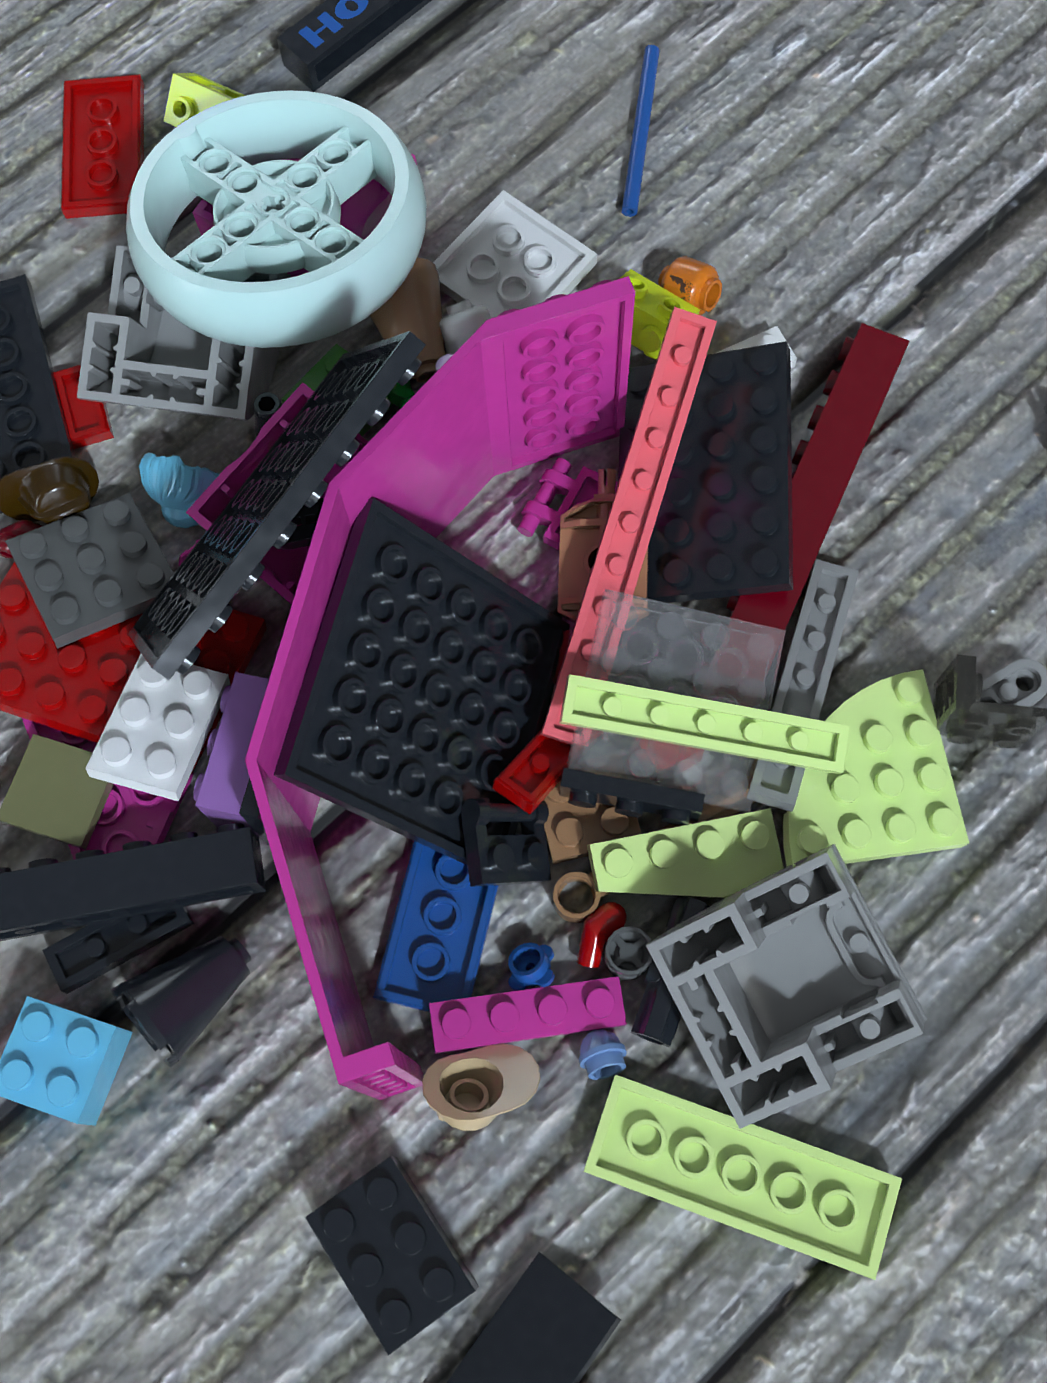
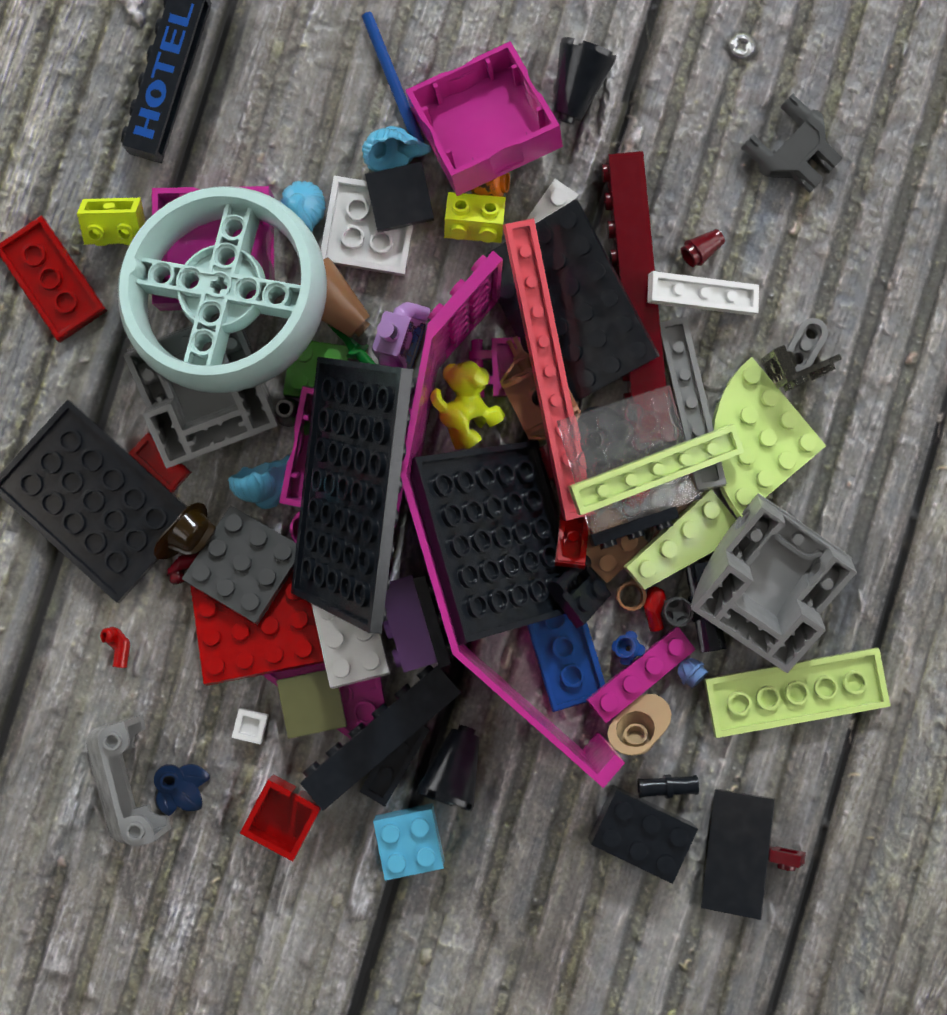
camera: 30 degrees left, 15 degrees up
white head [440,299,491,354] -> none
none -> medium azure hair [281,181,326,232]
none -> medium azure hair [362,126,431,172]
none -> black tile [365,162,434,233]
none -> dark pink tile [405,41,563,196]
none -> neon yellow animal [429,360,505,450]
none -> black cone [554,37,617,125]
none -> black pin [637,774,699,799]
none -> white plate [647,271,759,316]
none -> dark red cone [681,229,725,267]

